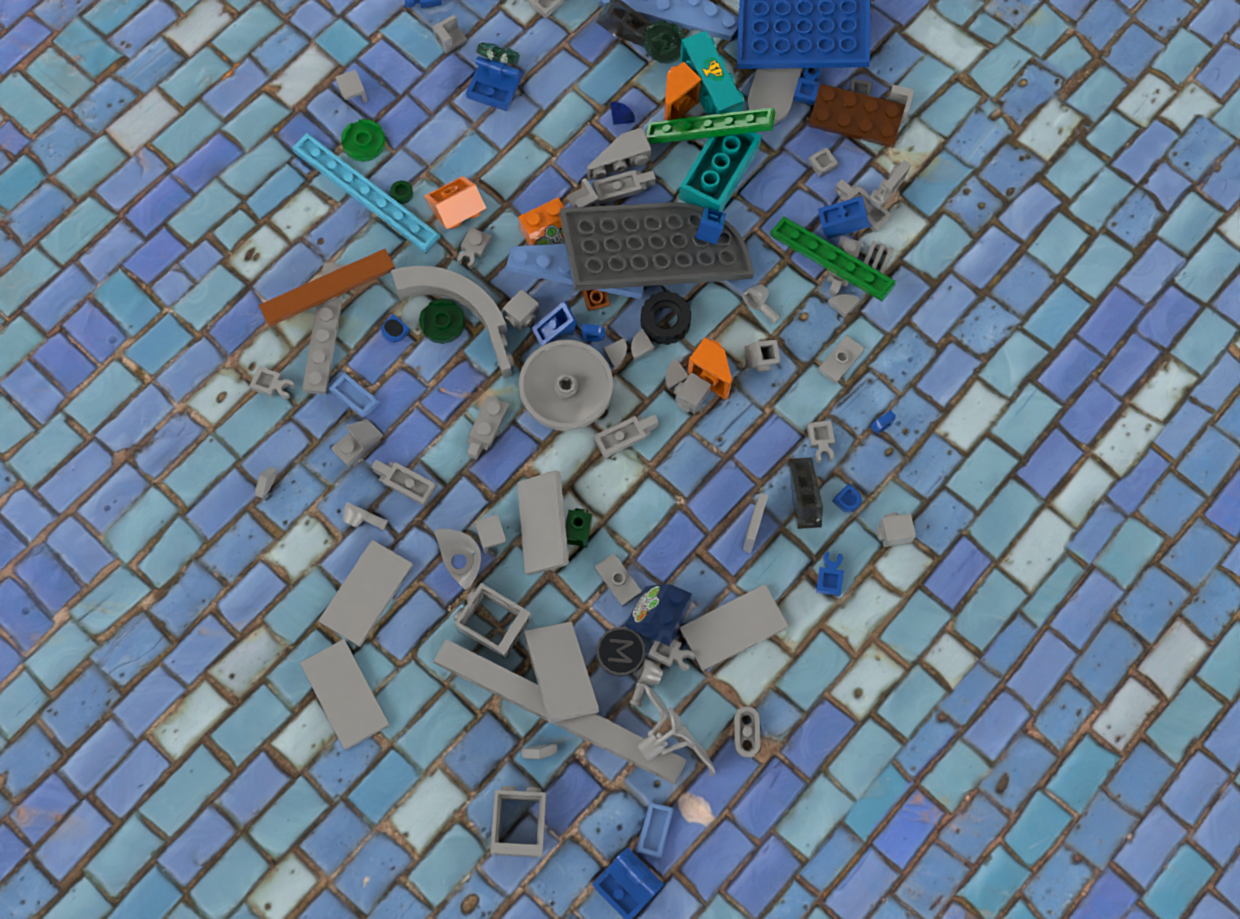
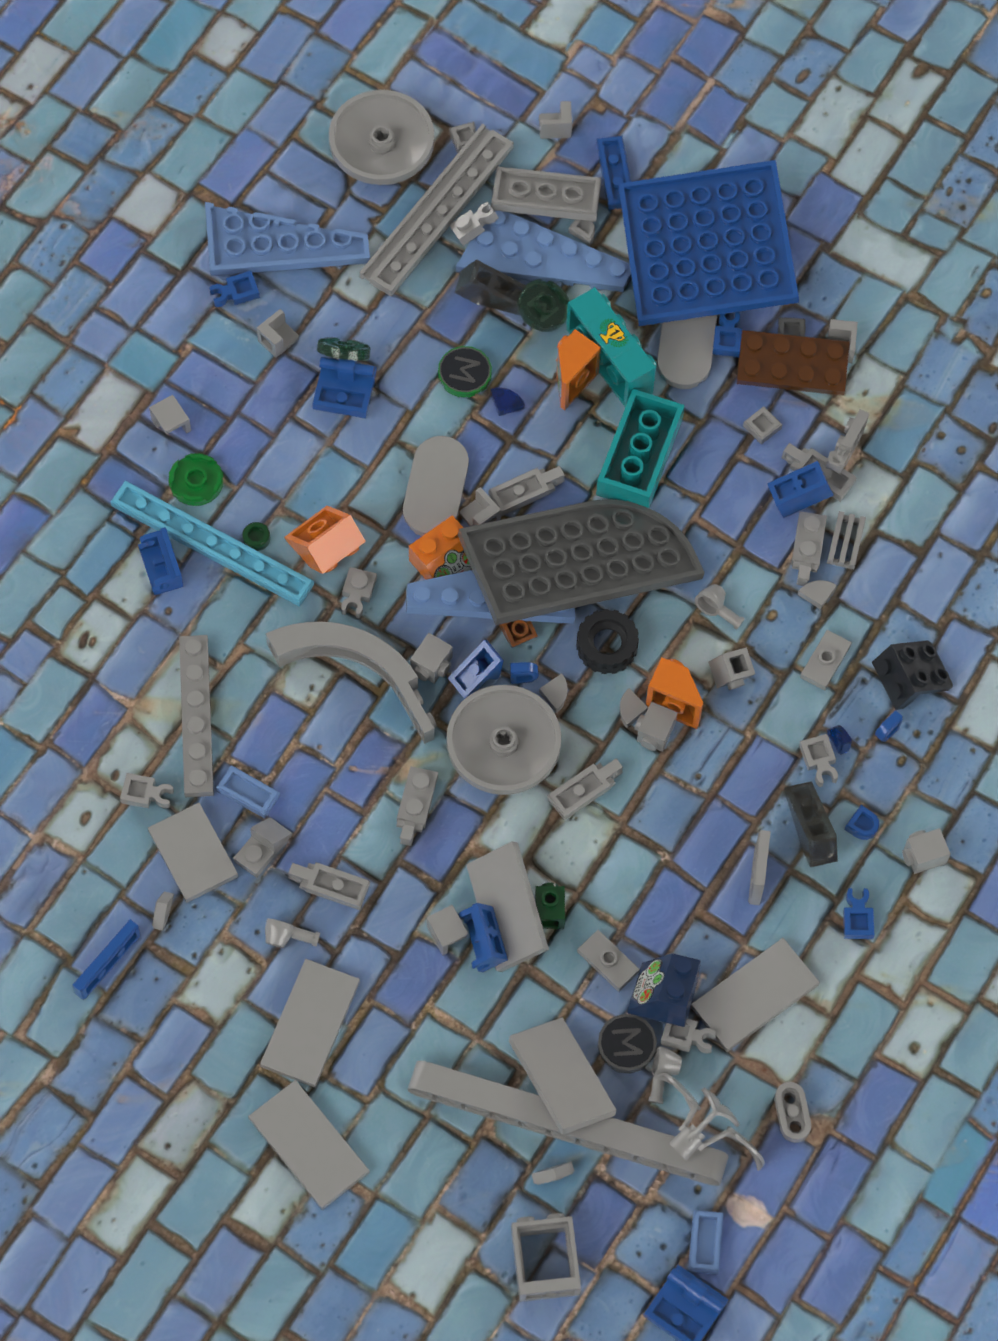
camera: 10 degrees left, 5 degrees down
dark orange tile [259,248,395,327] -> none
tile [382,314,410,343] -> none
dark green tile [419,299,466,344] -> none
light grey piece [435,528,481,590] -> none
light grey window [454,583,532,659] -> none
light grey slope [587,128,651,181] -> none
light grey tile [631,329,654,361] -> none
green tile [646,107,776,144] -> none
blue slope [695,207,726,244] -> none
green tile [770,216,896,302] -> none
none -> blue tile [72,919,140,1000]
none -> blue hinge [138,527,184,596]
none -> light grey tile [148,803,238,903]
none -> light grey tile [403,436,469,536]
none -> black tile [438,346,492,398]
none -> blue hinge [458,903,508,973]
none -> clear blue tile [827,725,852,755]
none -> black bracket [872,640,953,710]

